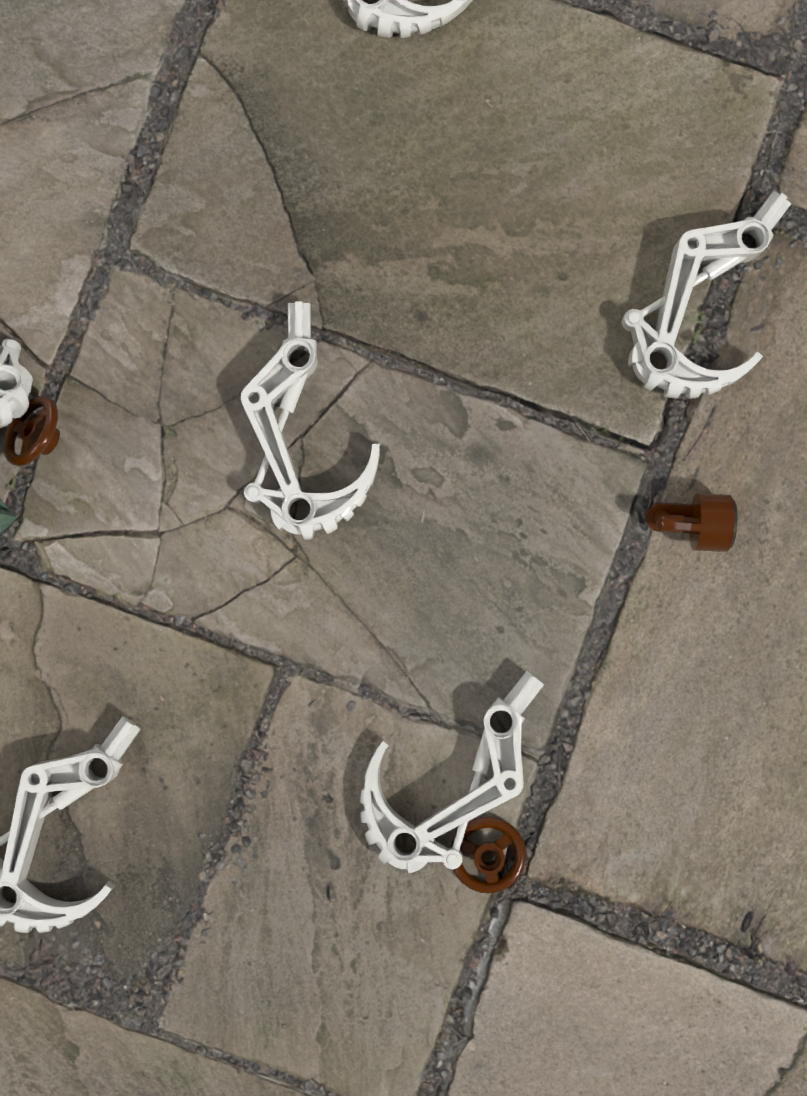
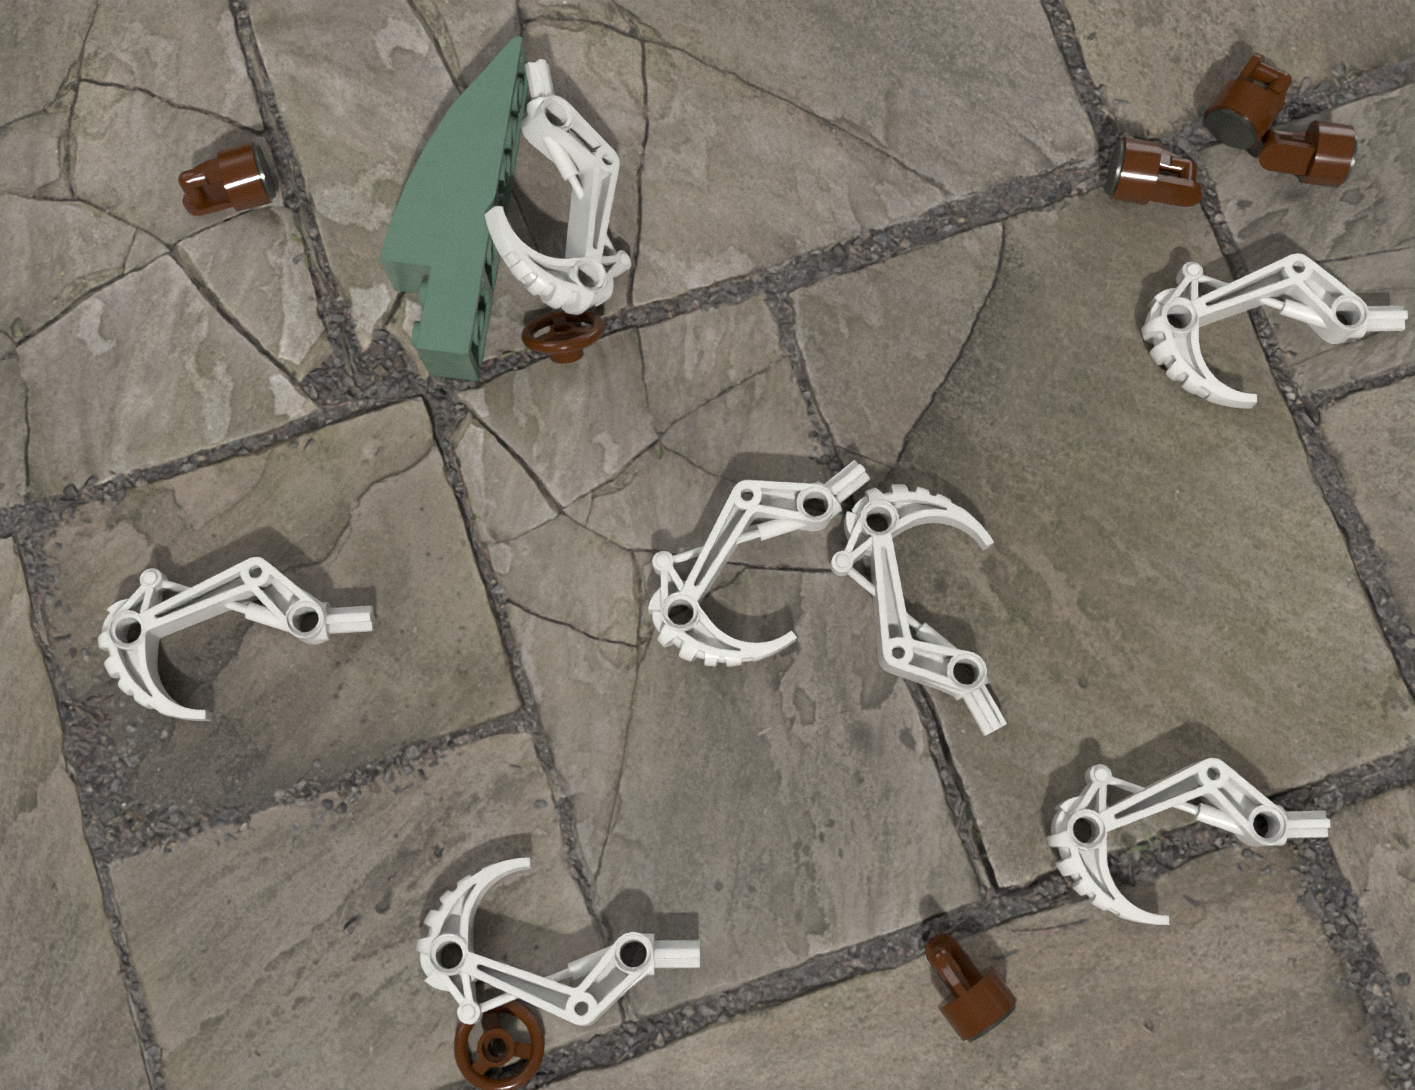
camera: 55 degrees right, 10 degrees down
none -> white piece [830,484,1007,736]

